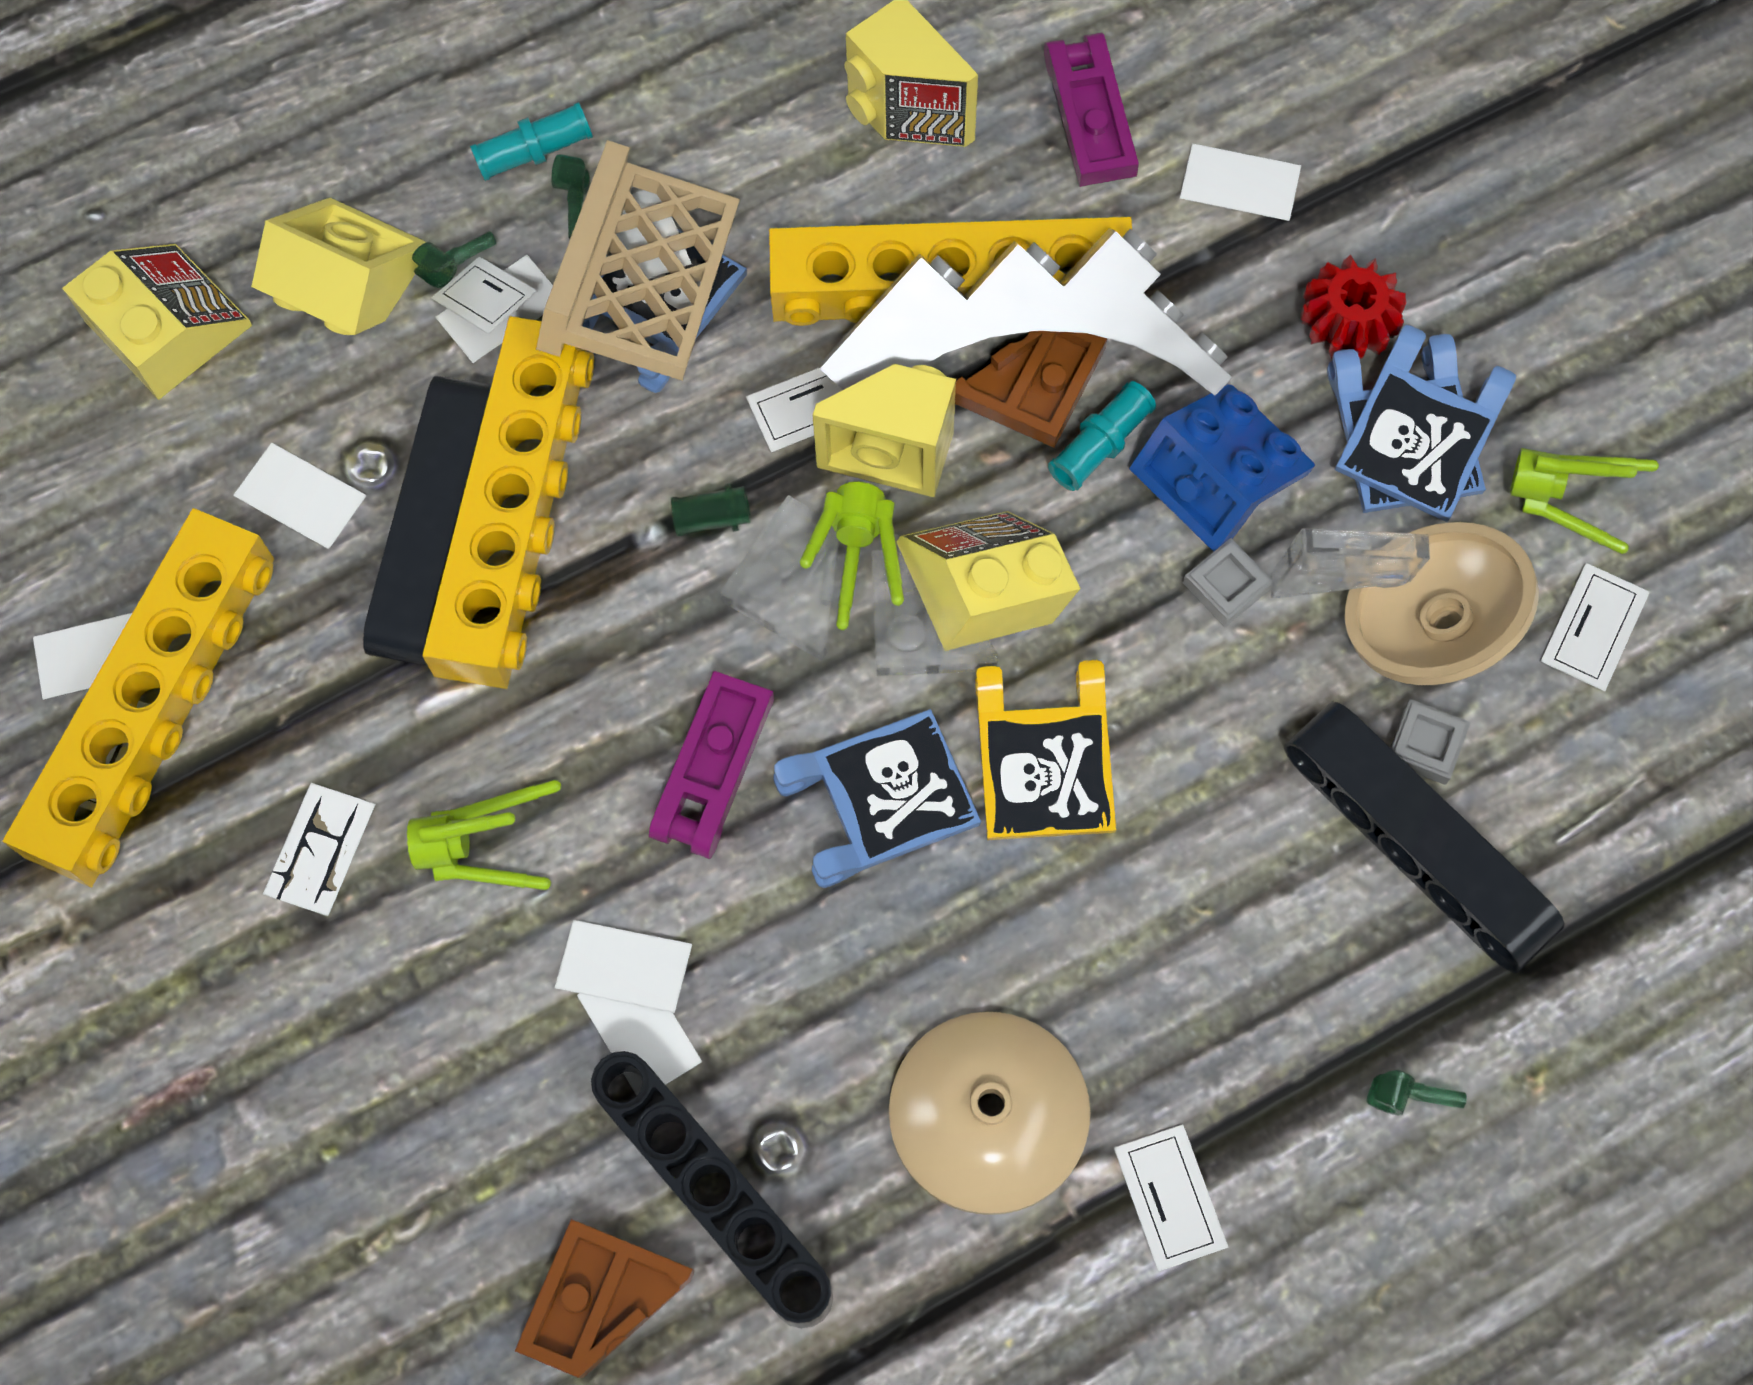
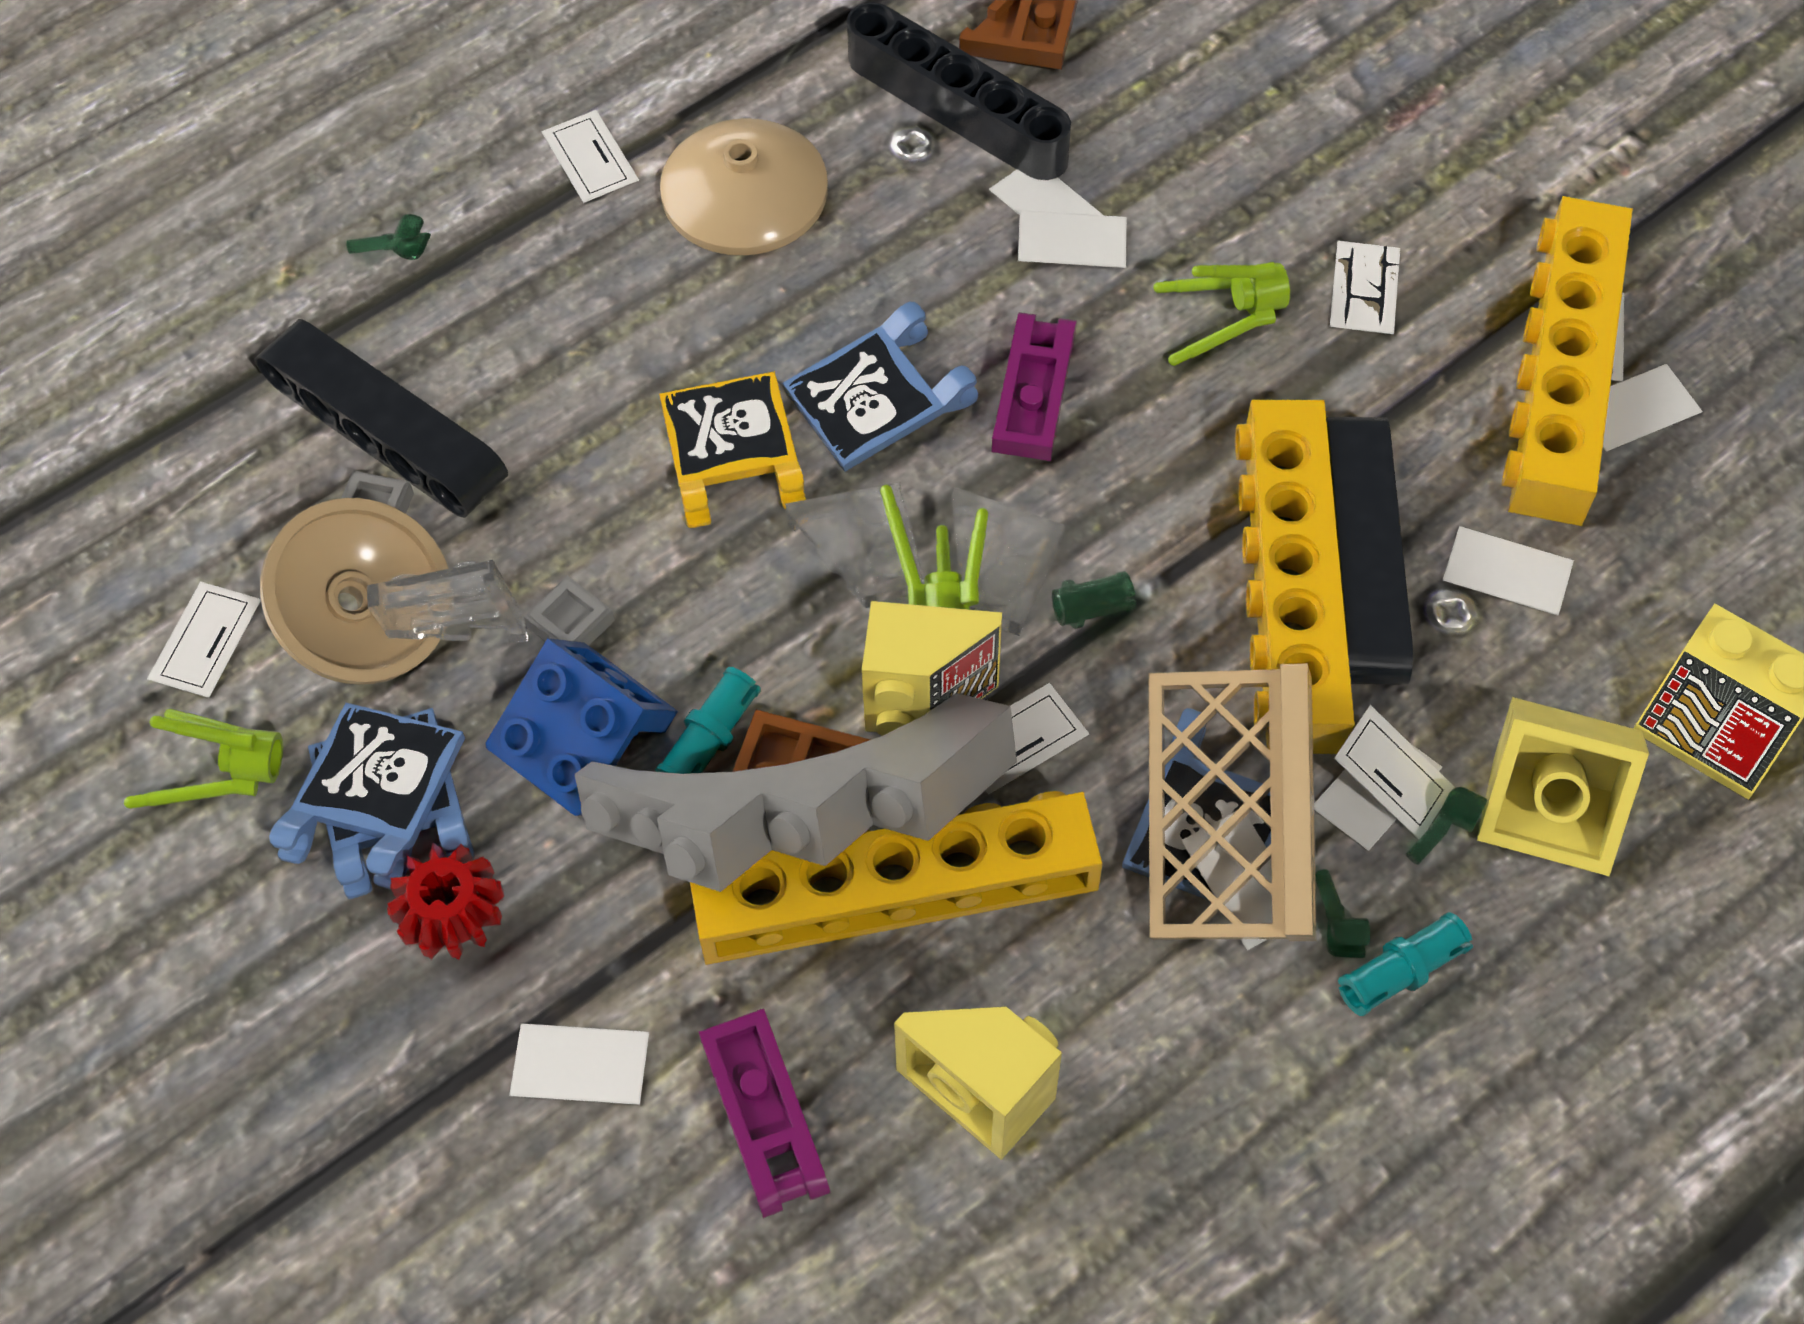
camera: 170 degrees right, 10 degrees down
light yellow slope [897,511,1080,651] -> none

